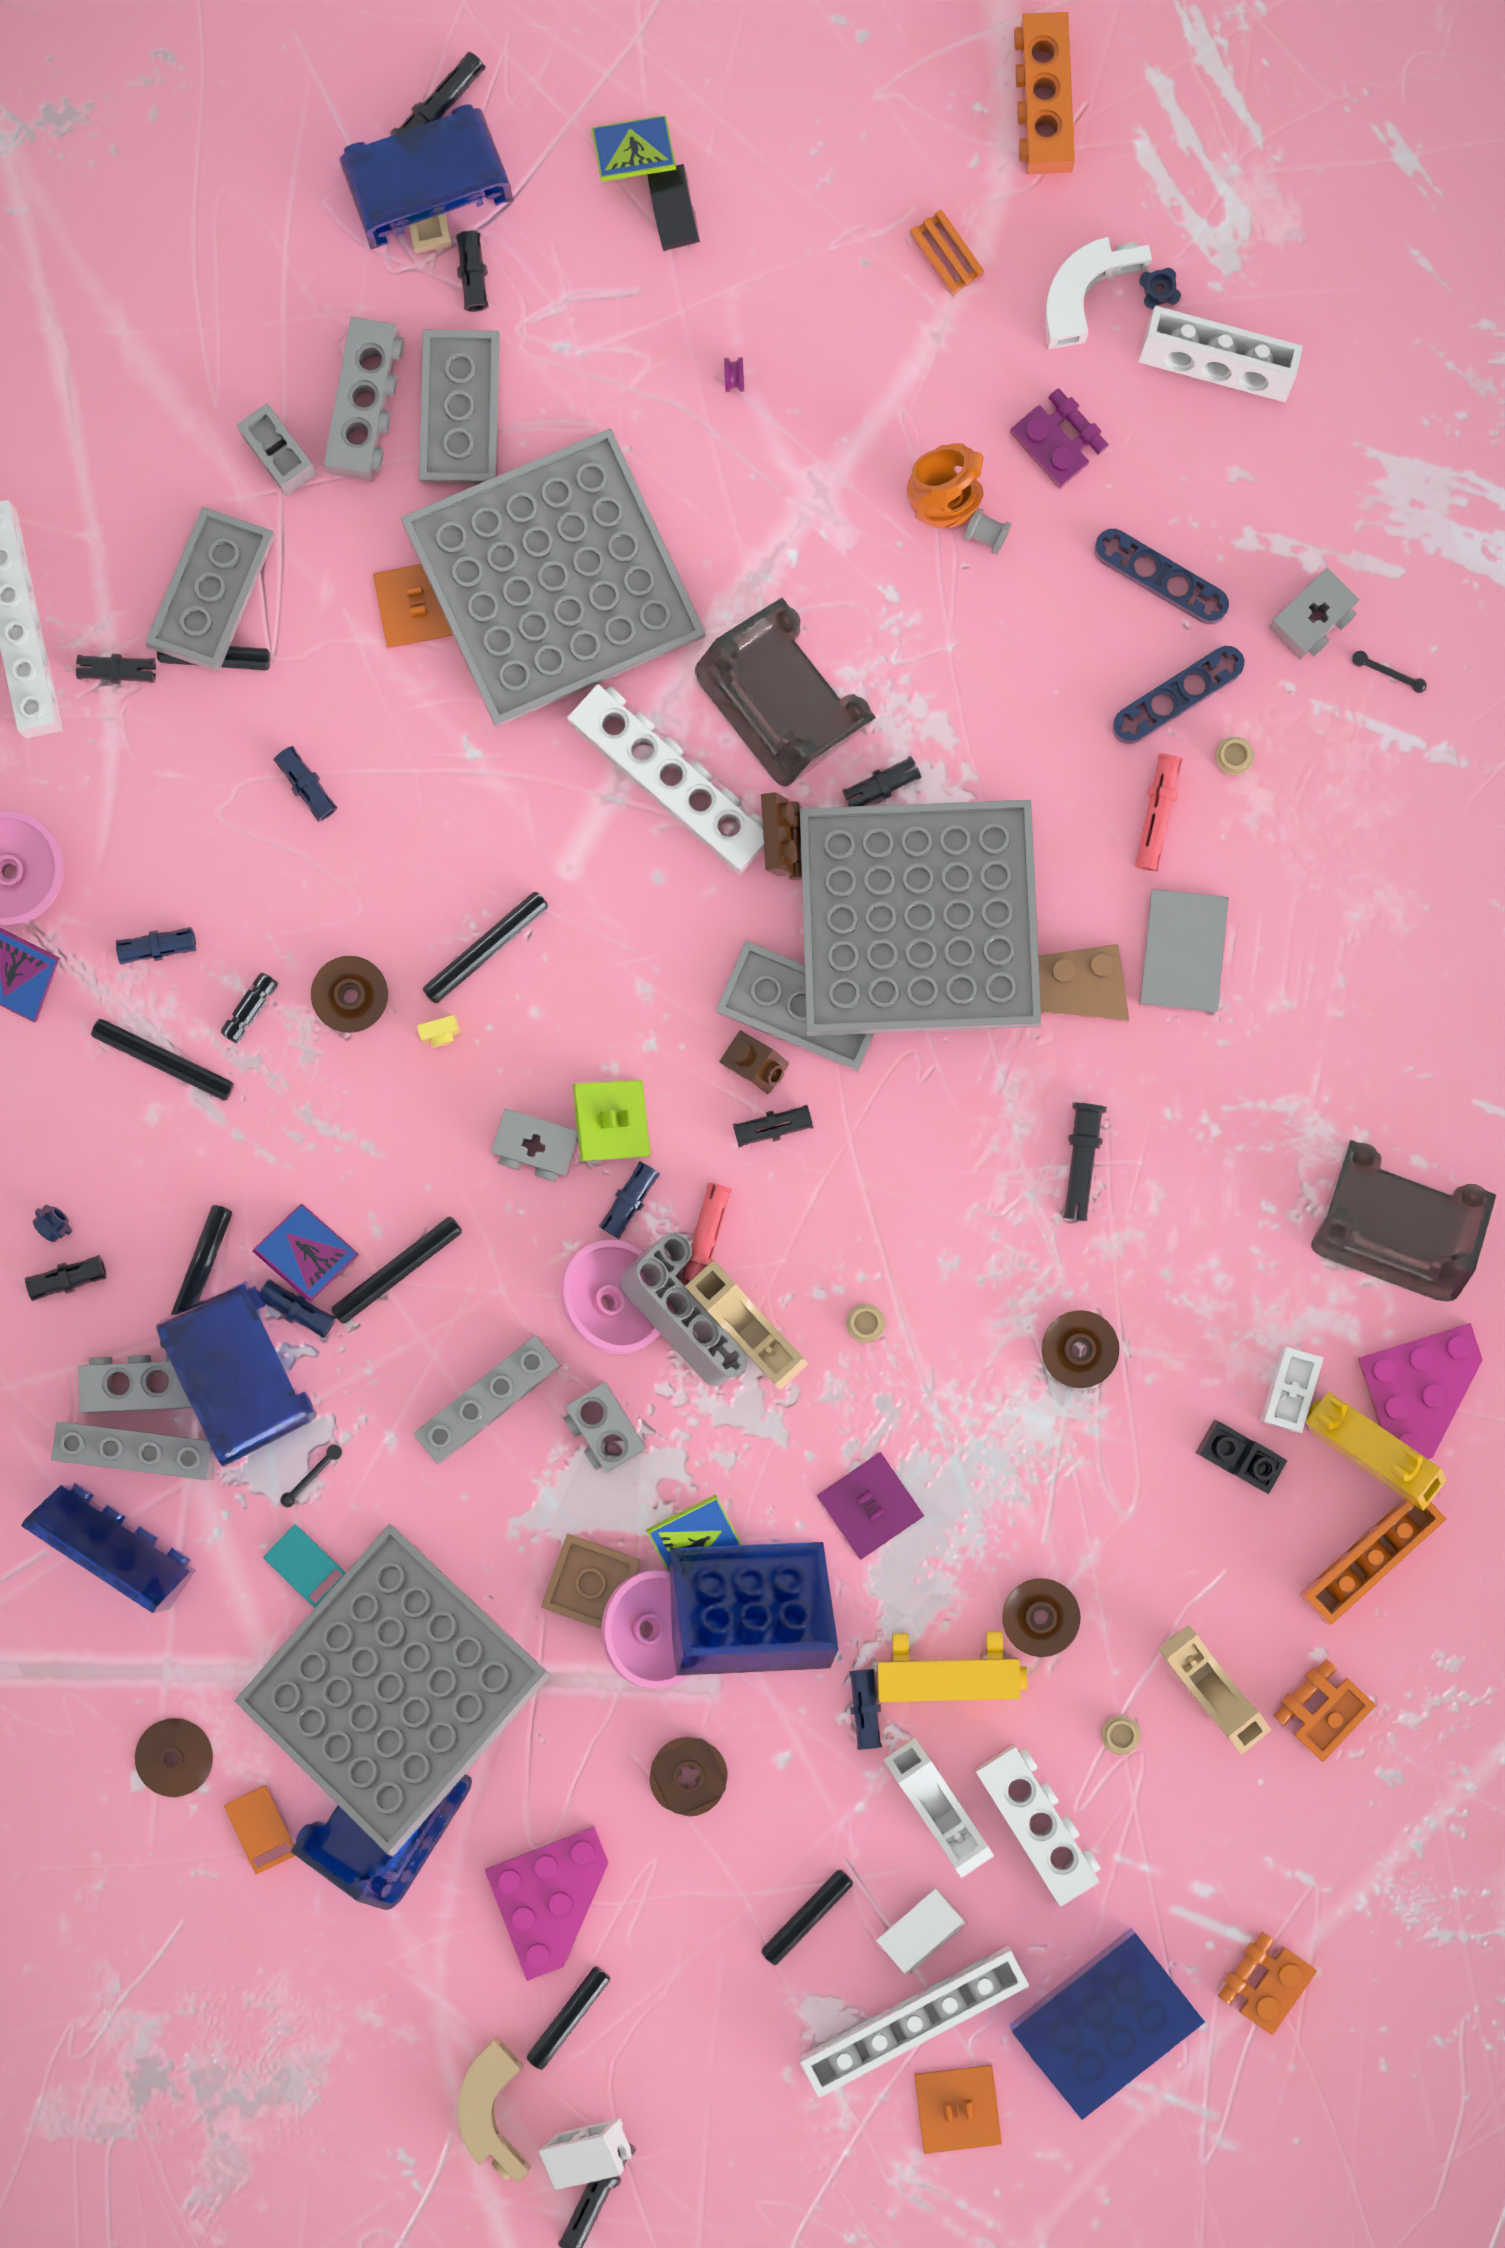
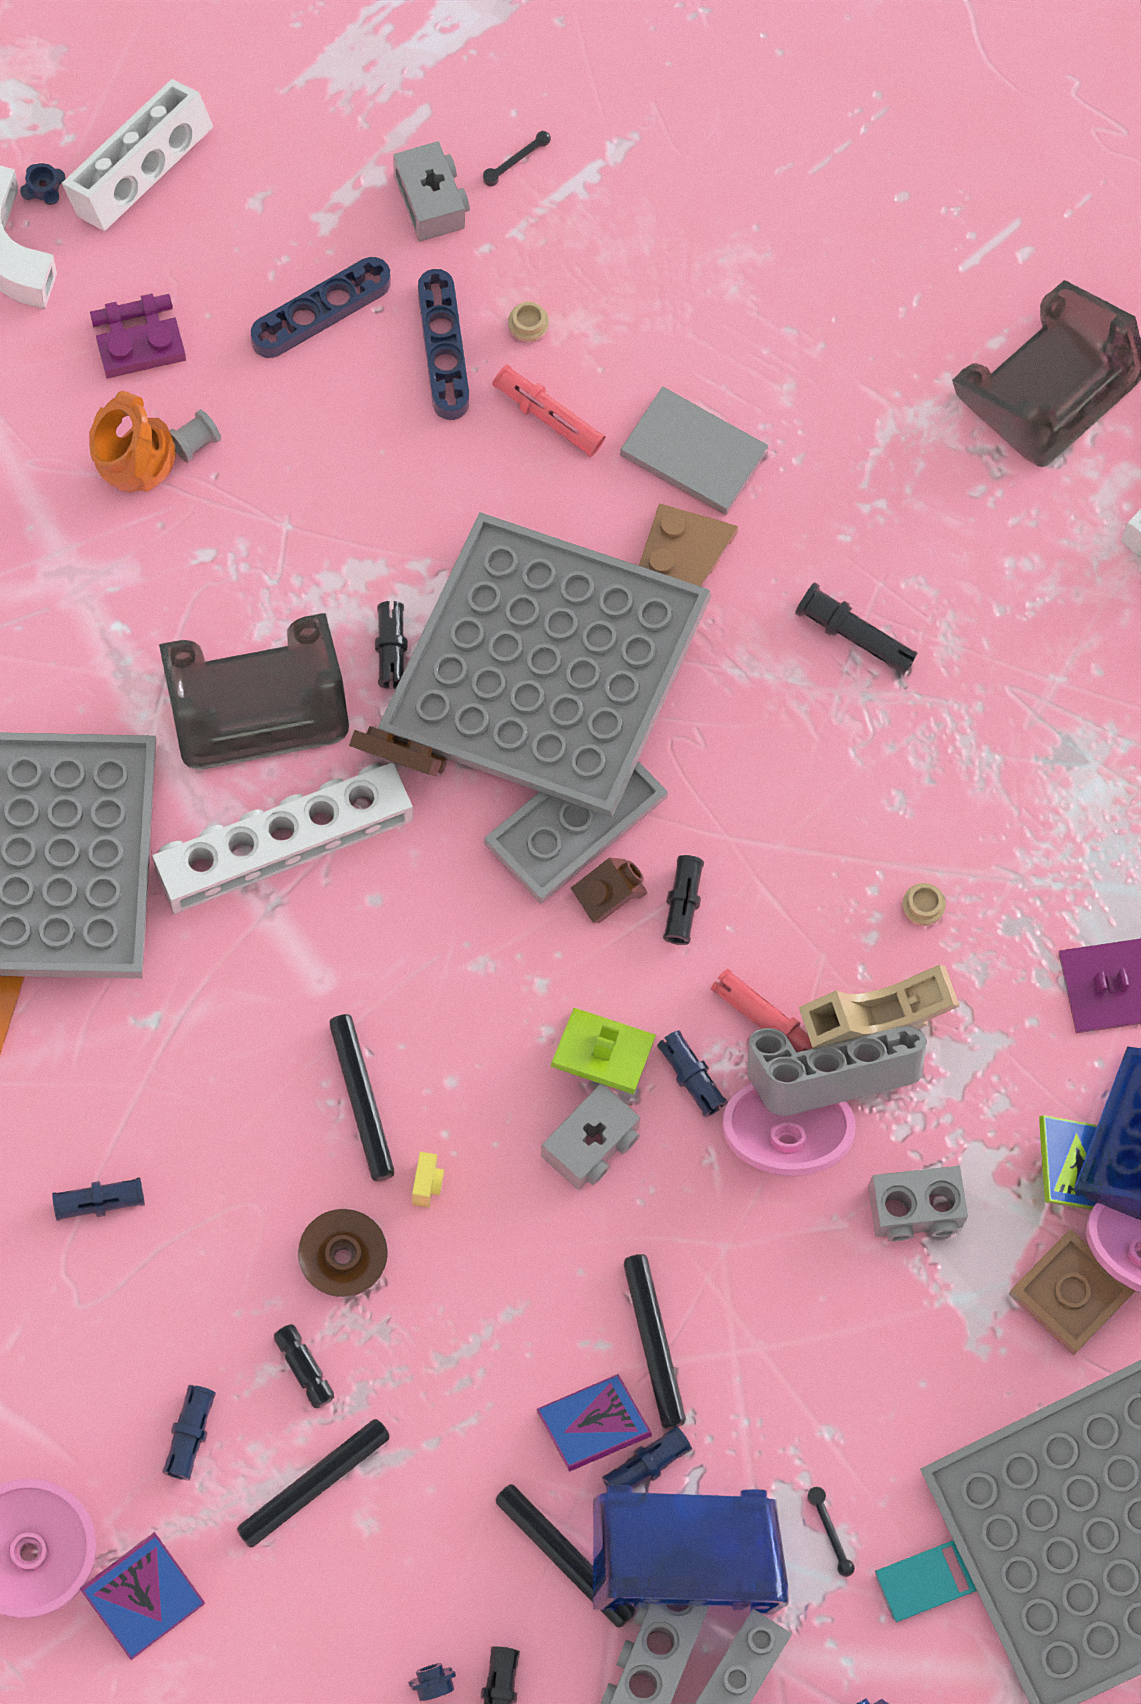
camera: 75 degrees left, 15 degrees down
light grey brick [413,1335,562,1464] -> none
reddish brown dish [1041,1310,1120,1388] -> none

